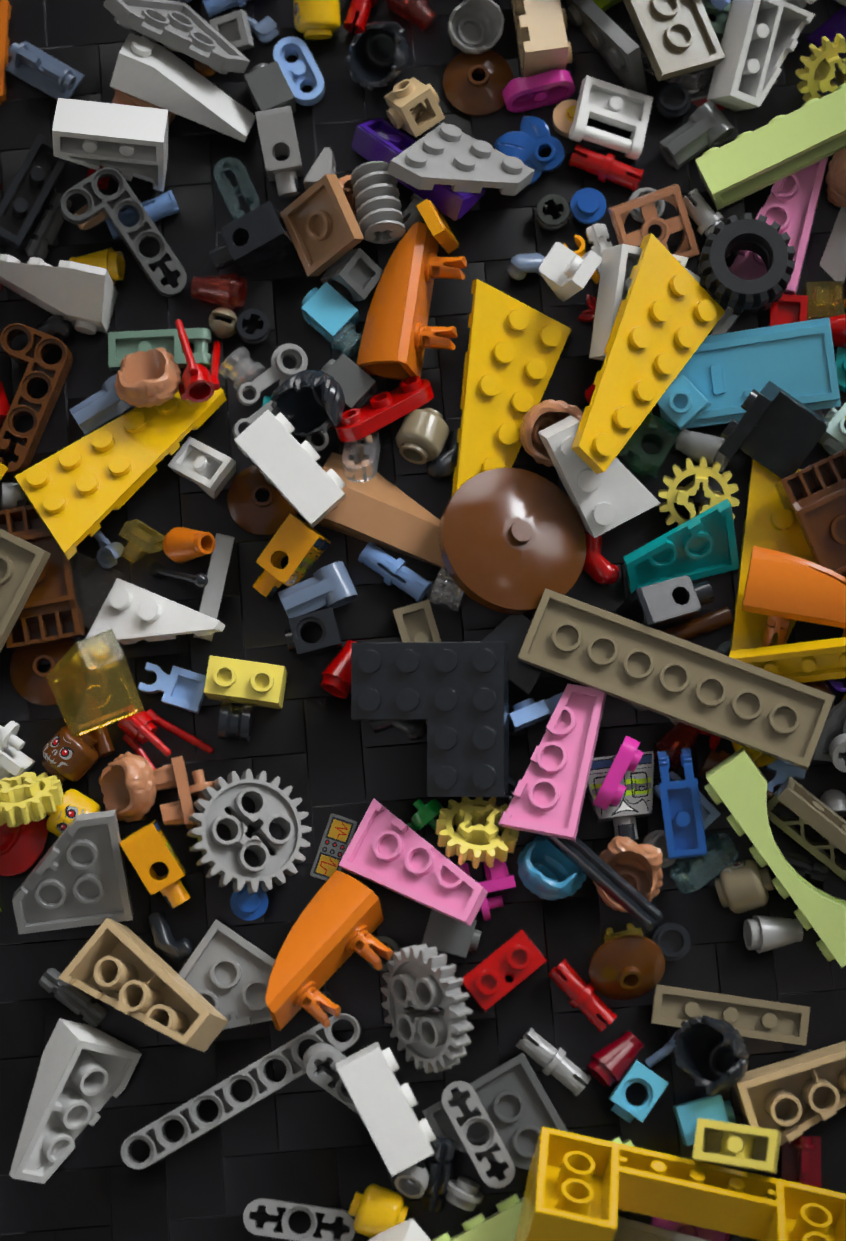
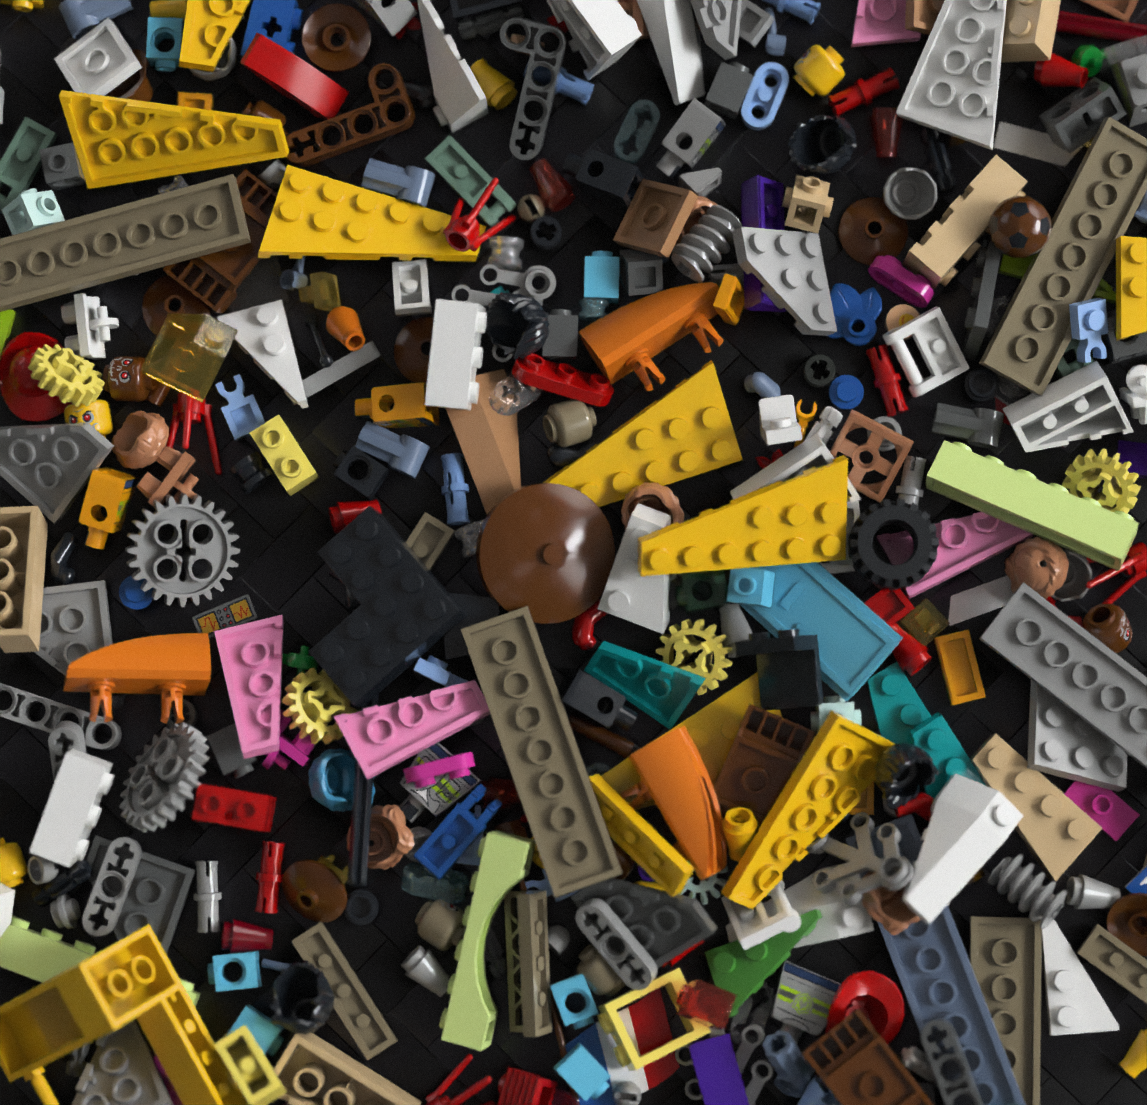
camera: 45 degrees right, 5 degrees up
nougat hair [115,348,181,408] -> none

